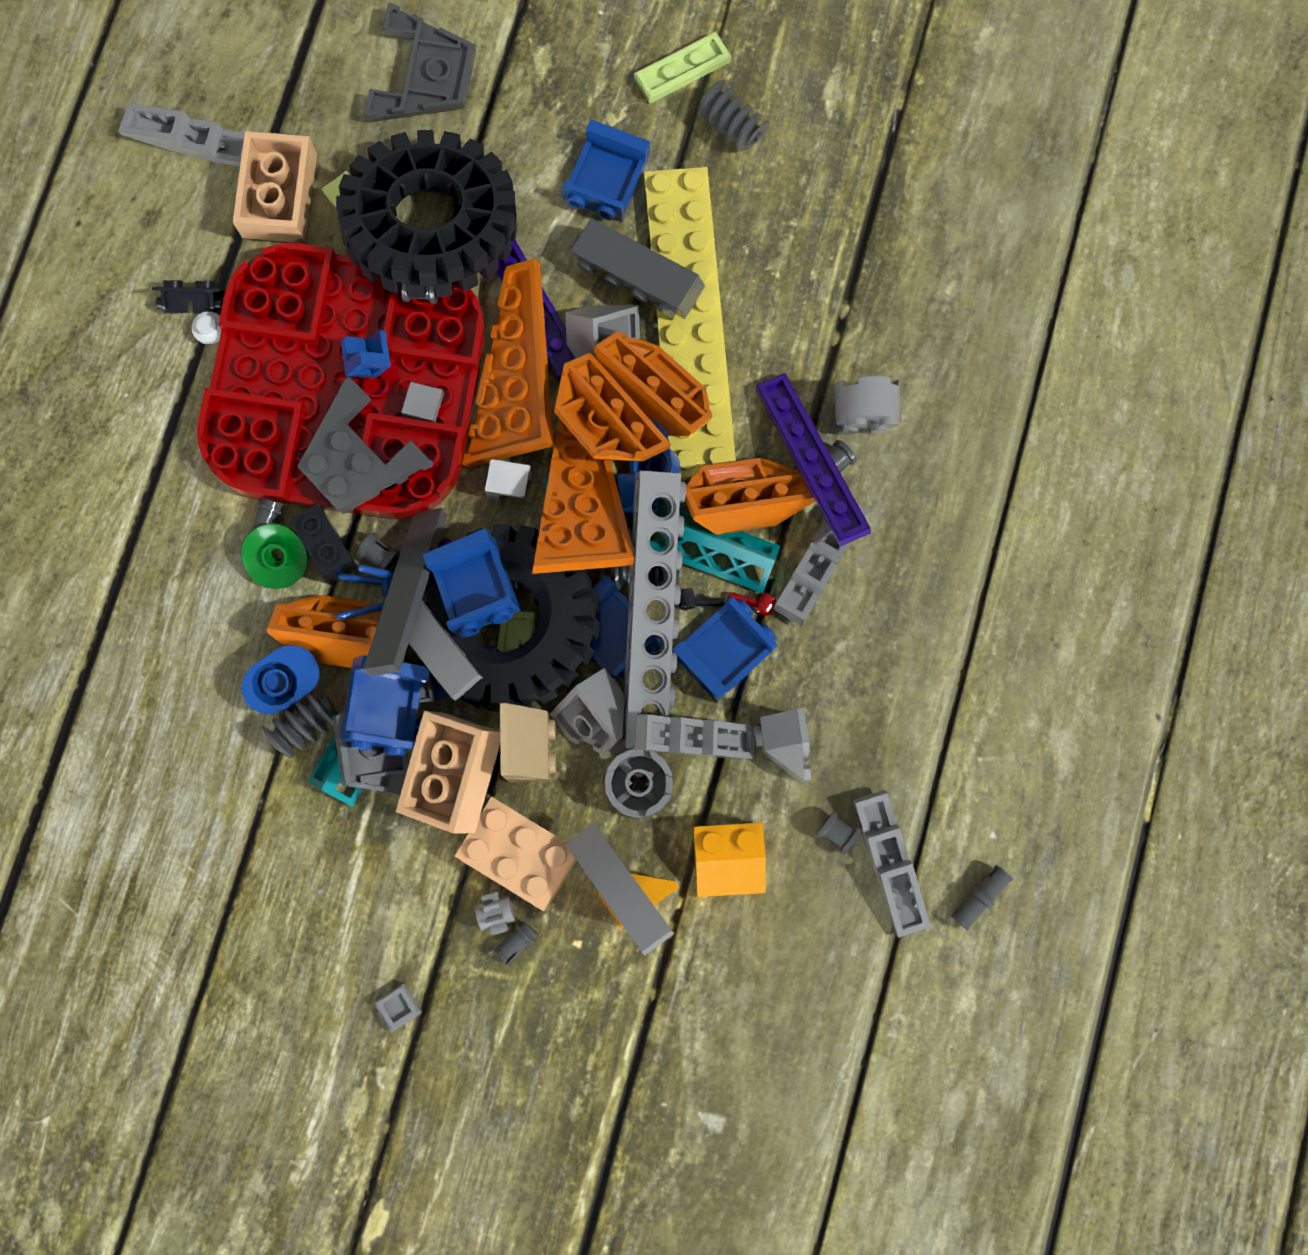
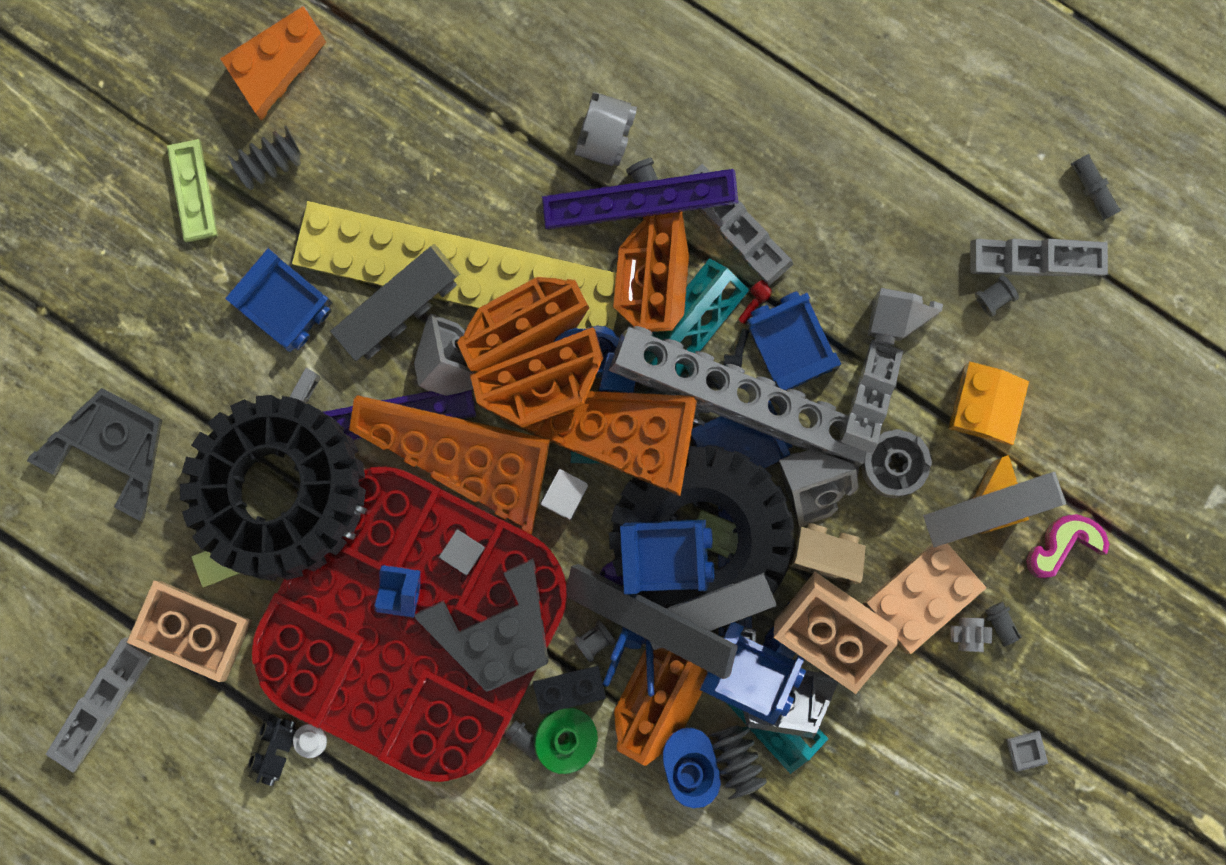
camera: 65 degrees left, 5 degrees up
none -> orange wedge [220,6,326,121]
none -> light grey tile [290,368,321,404]
none -> dark pink animal [1026,514,1110,578]

